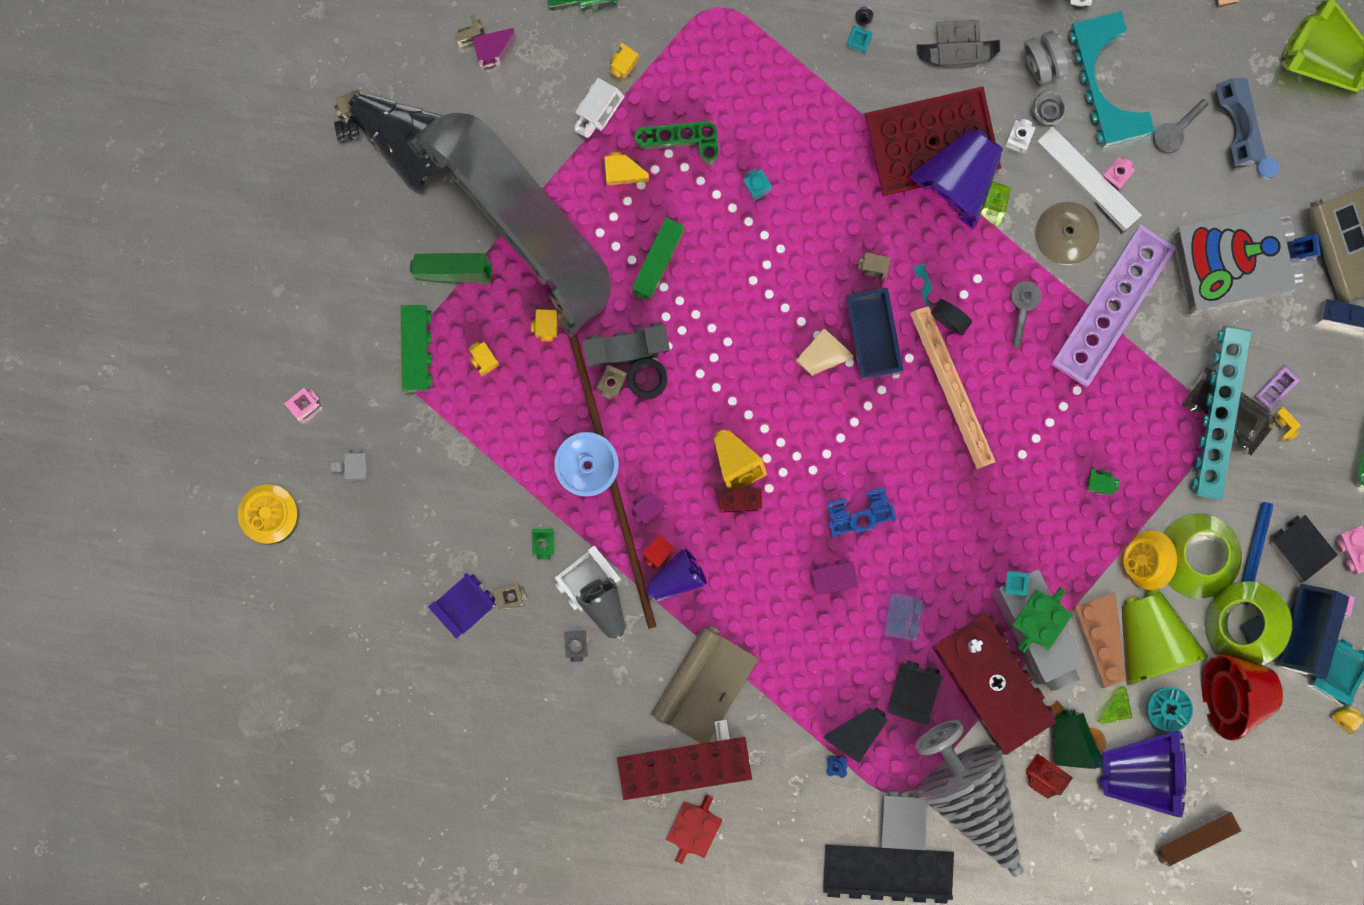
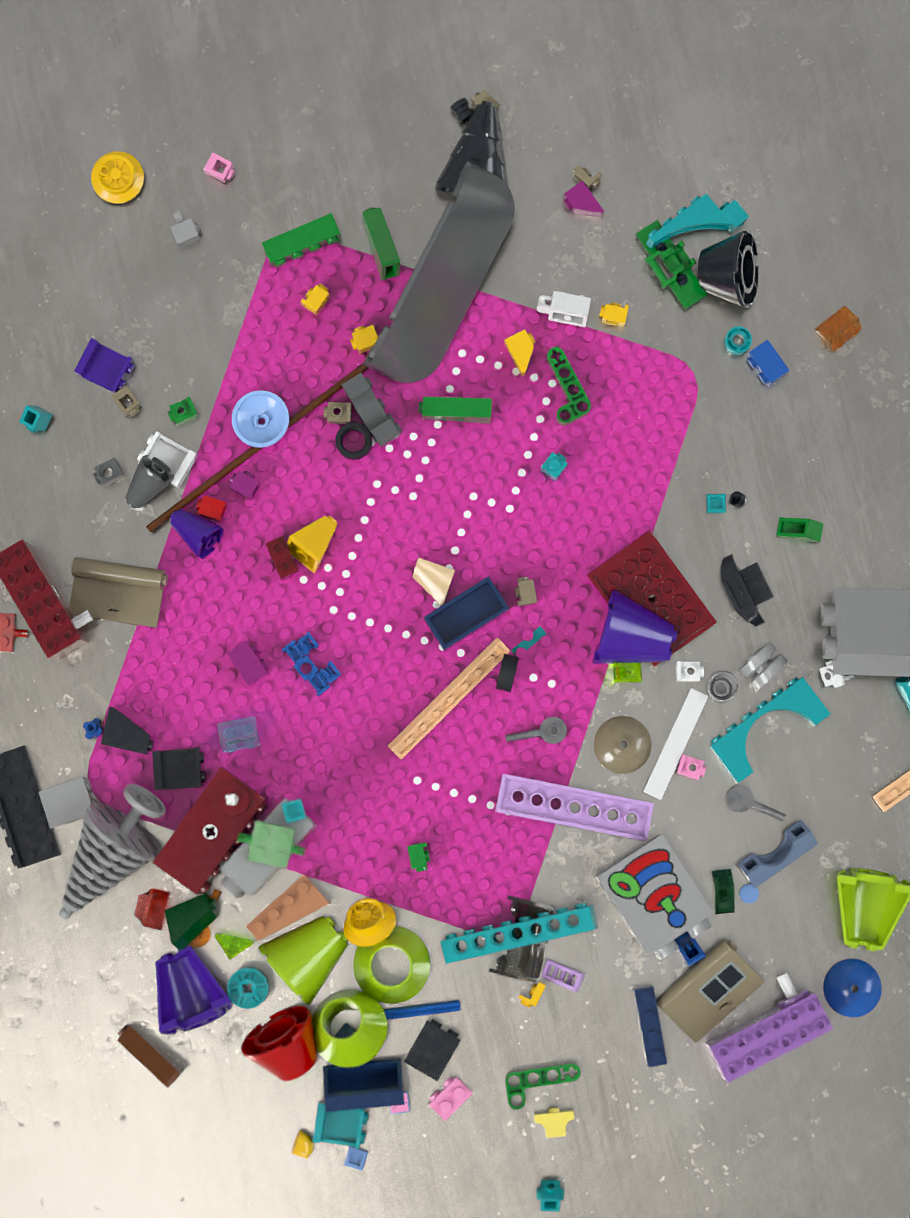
camera: 70 degrees right, 0 degrees up
none -> teal brick [19,405,53,433]
none -> clear green slope [712,869,735,914]

